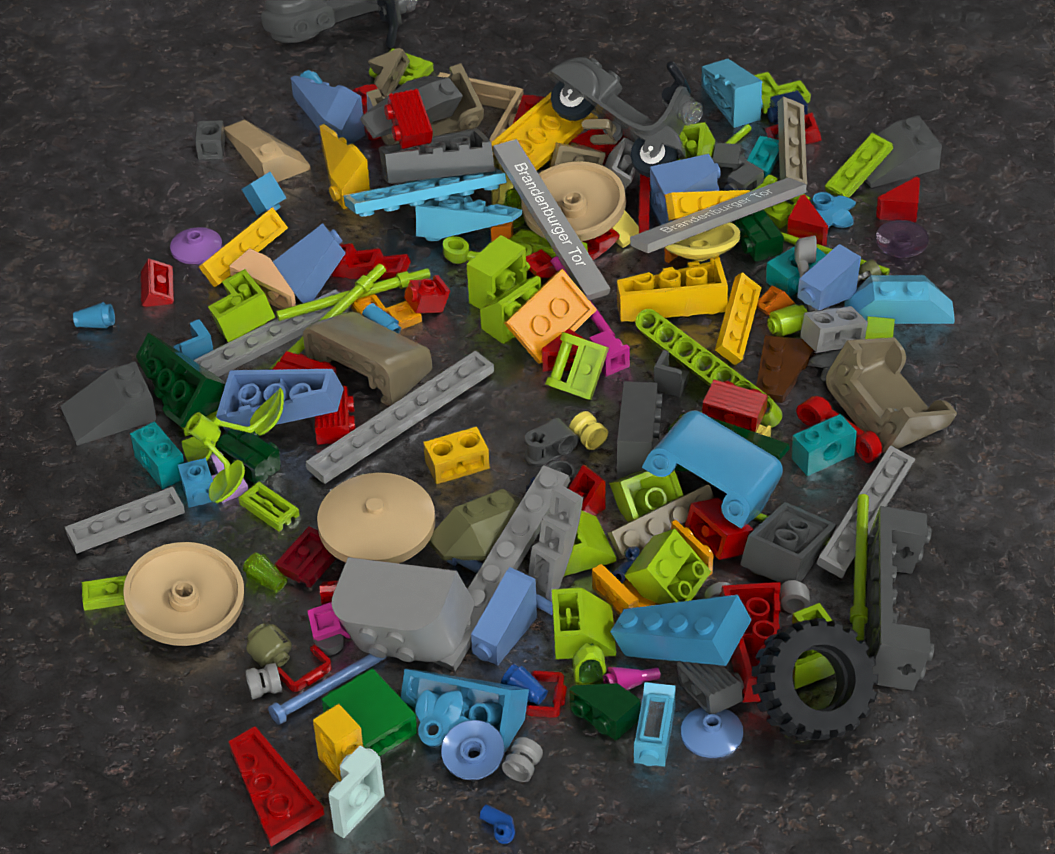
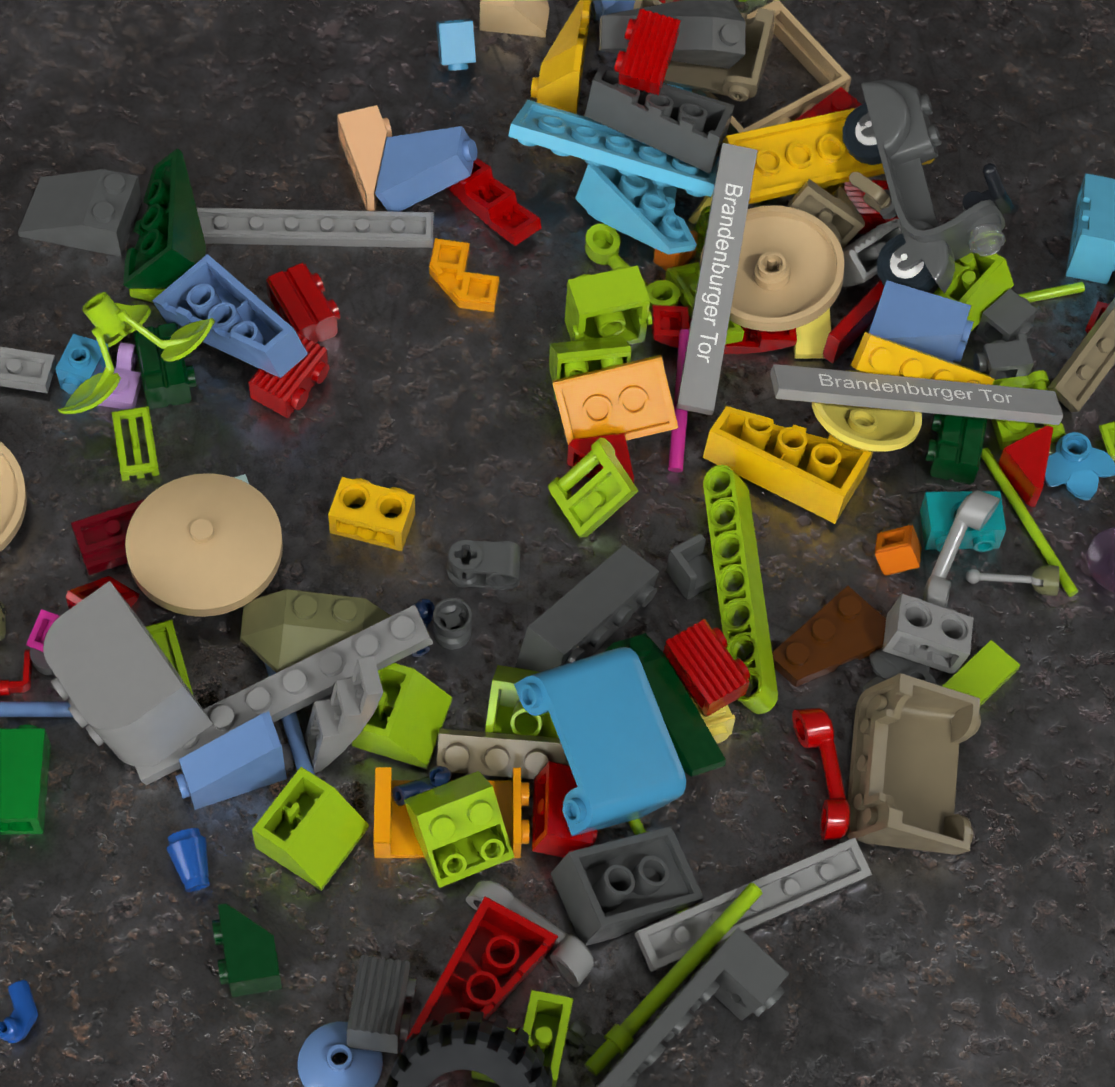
camera: 30 degrees right, 15 degrees up
dark azure cone [73,302,115,329] -> none
teal brick [130,421,184,490] -> none
red slope [141,259,174,307] -> none
medium lavender dish [170,227,222,264] -> none
dark azure panel [174,319,213,360] -> none
yellow plate [198,207,288,287] -> none
lime brick [208,269,275,343] -> none
clear neon green cone [243,552,287,593] -> none
lime bar [269,263,386,370] -> none
lime bar [276,268,431,321] -> none
dark tan windscreen [303,311,432,407] -> none
light grey plate [306,351,494,484] -> none
dark azure cone [362,303,401,334] -> none
dark azure wedge [401,669,529,752] -> none
red brick [404,275,450,313] -> none
dark azure plate [415,690,471,747] -> none
medium blue dish [441,720,504,780] -> none
light grey wheel [502,737,543,782] -> none
red piece [526,670,567,718] -> none
red slope [568,465,606,516] -> none
light yellow wheel [569,411,608,450] -> none
rock [572,643,606,685] -> none
dark pink brick [589,330,630,377] -> none
dark pink cone [603,667,660,691] -> none
dark azure wedge [610,595,751,666] -> none
medium azure window [634,682,675,767] -> none
yellow plate [715,272,762,365] -> none
teal plate [747,136,779,179] -> none
lime brick [767,304,808,337] -> none
teal brick [791,414,857,476] -> none
medium blue slope [797,244,861,311] -> none
medium azure wedge [844,275,955,324] -> none

